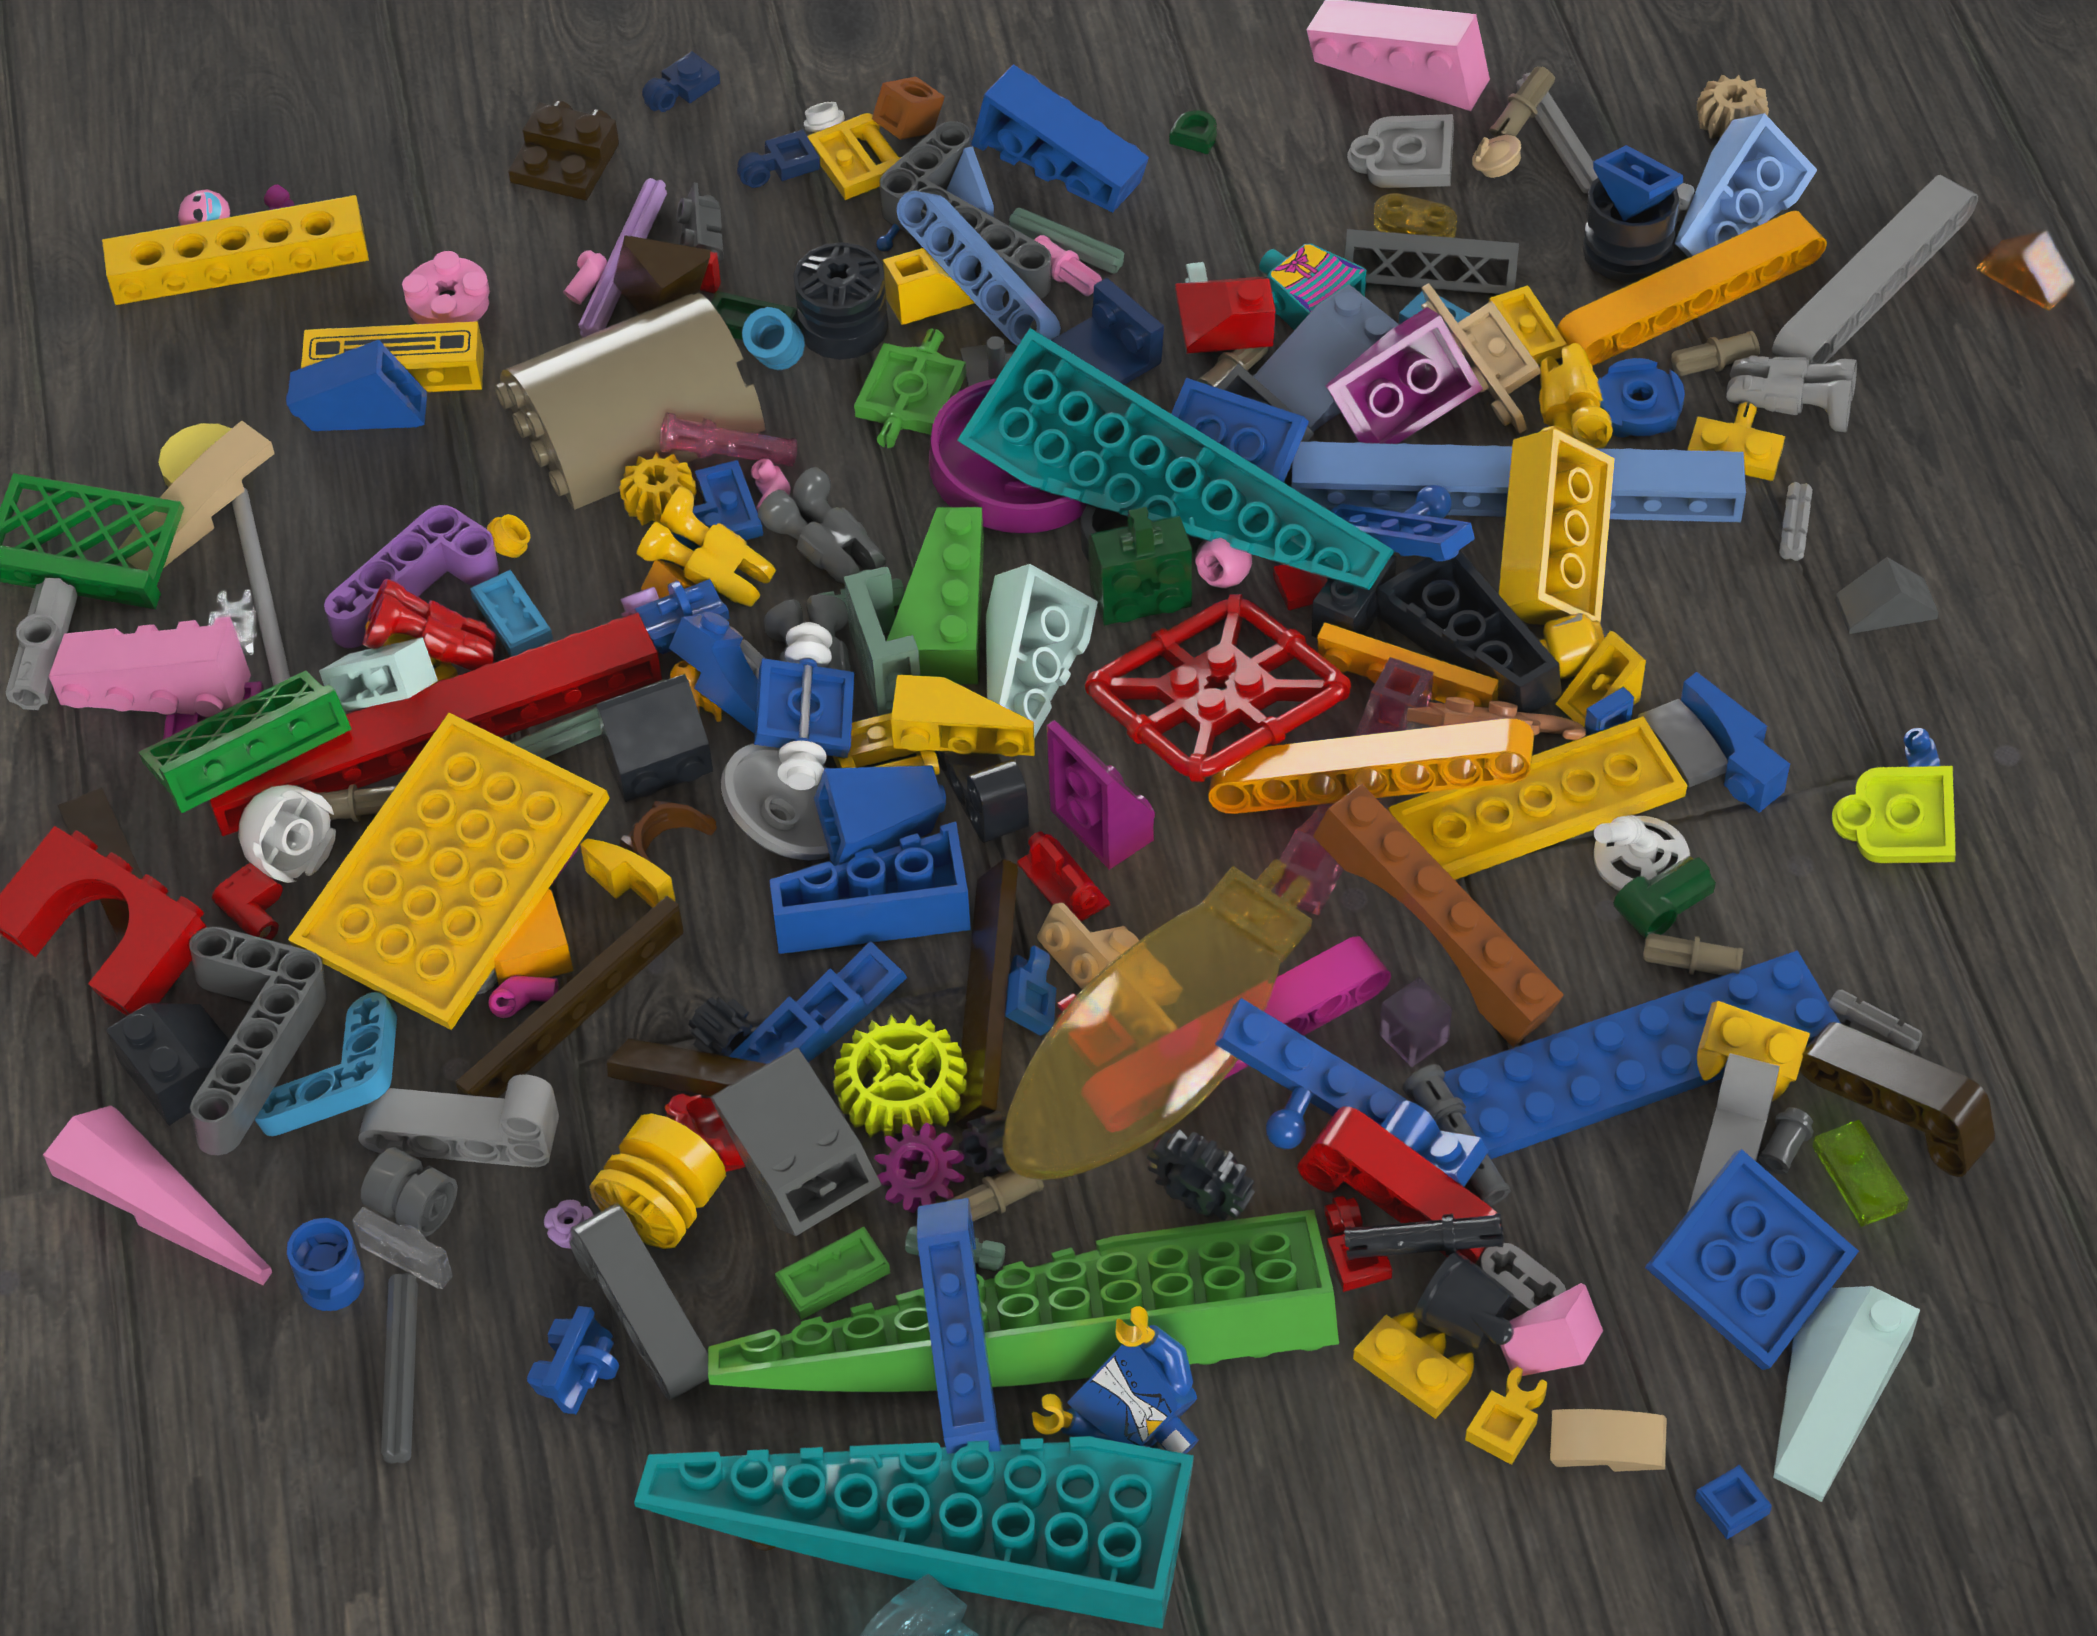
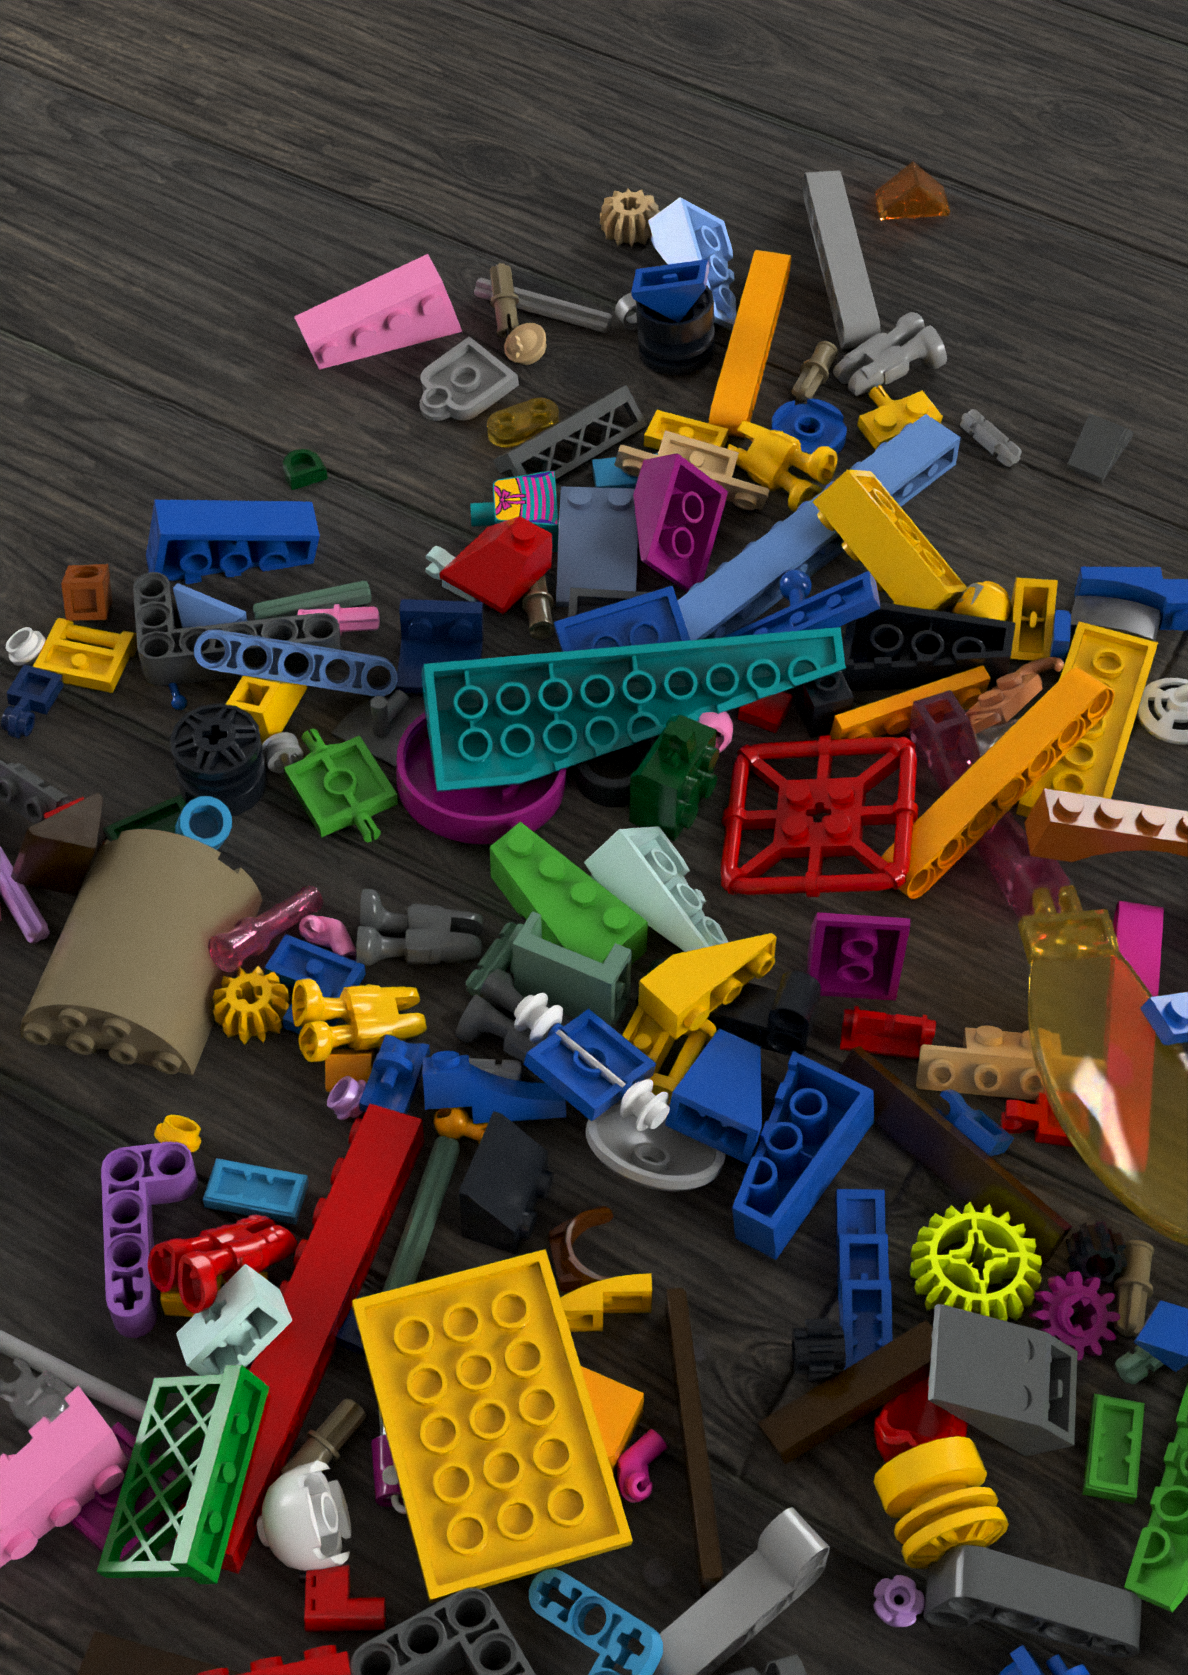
camera: 50 degrees left, 0 degrees up
none -> light grey bush [262,732,304,773]

